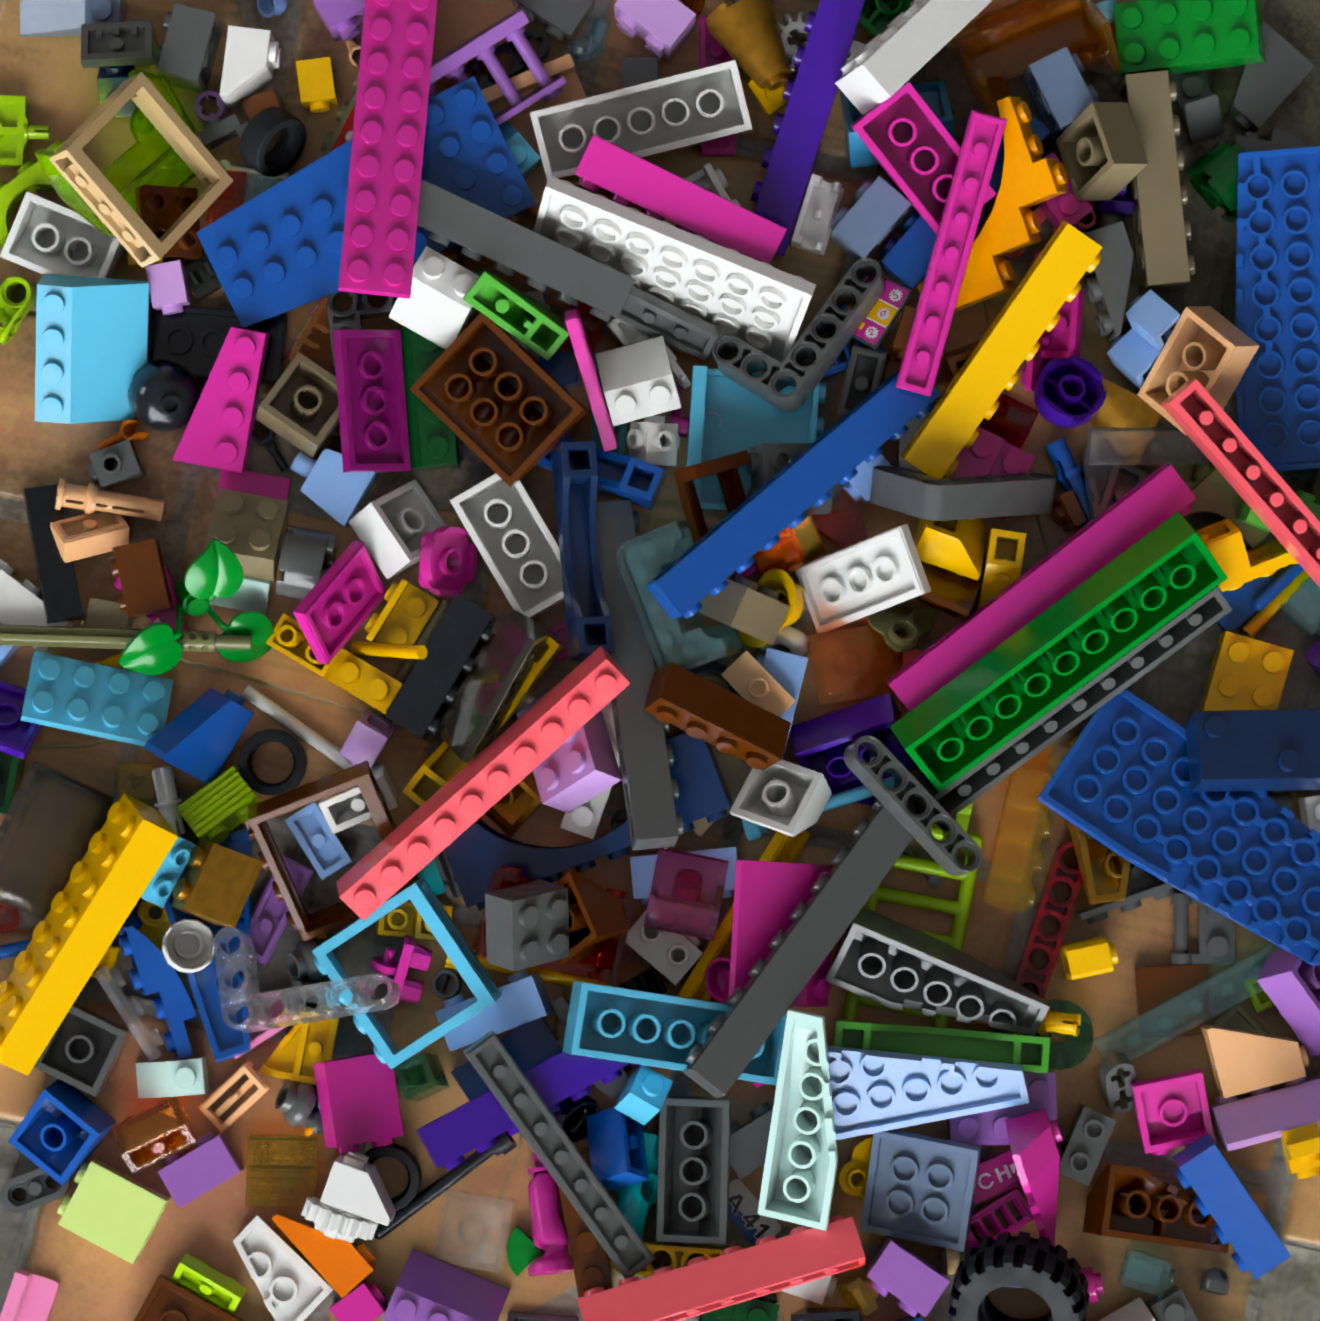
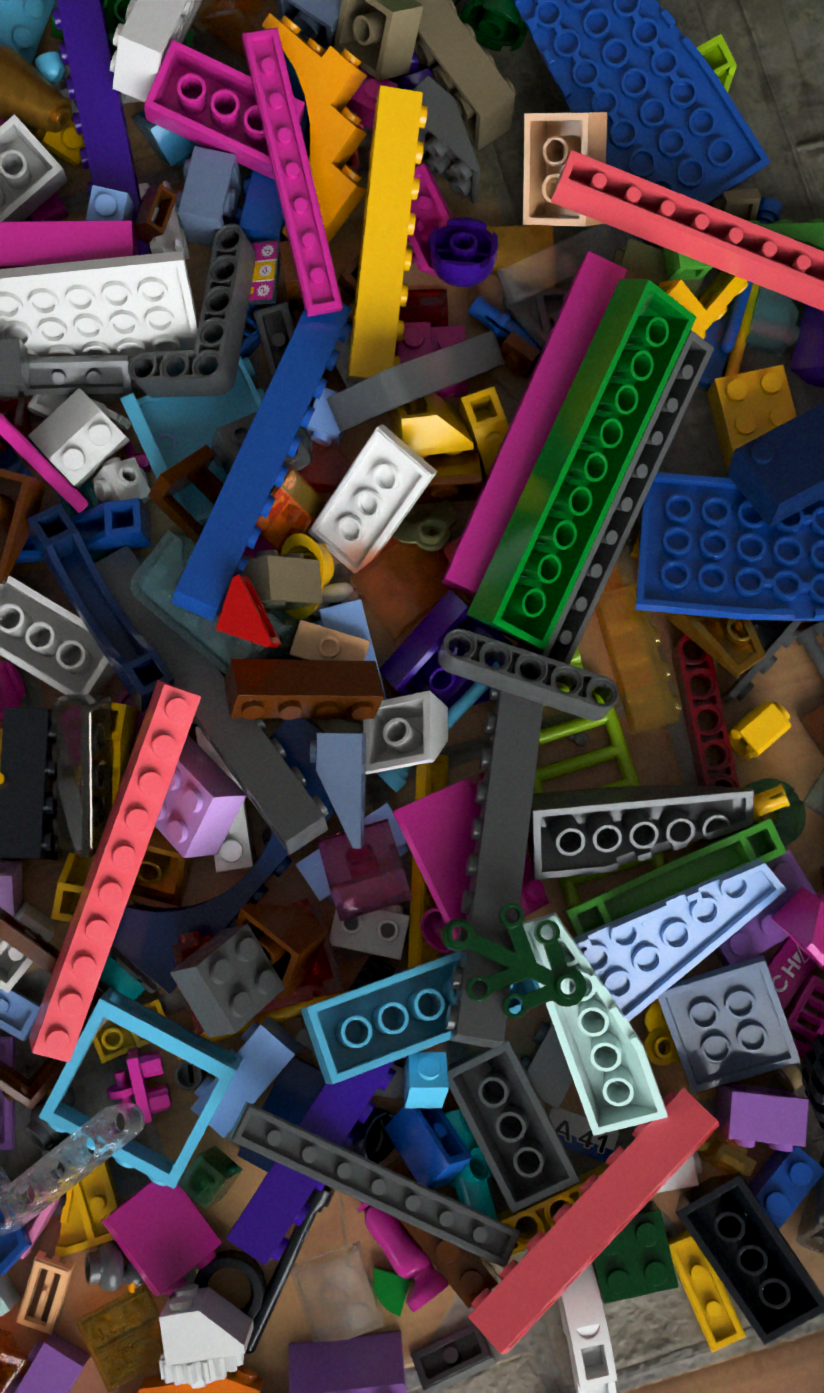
camera: 30 degrees left, 5 degrees down
light blue brick [1107,289,1181,390] -> none
none -> medium azure hinge [35,52,65,84]
none -> light blue brick [85,185,134,221]
none -> reddish brown piece [133,183,177,244]
none -> red slope [215,574,281,648]
none -> sand blue slope [310,733,366,849]
none -> dark green plant [441,903,586,1018]

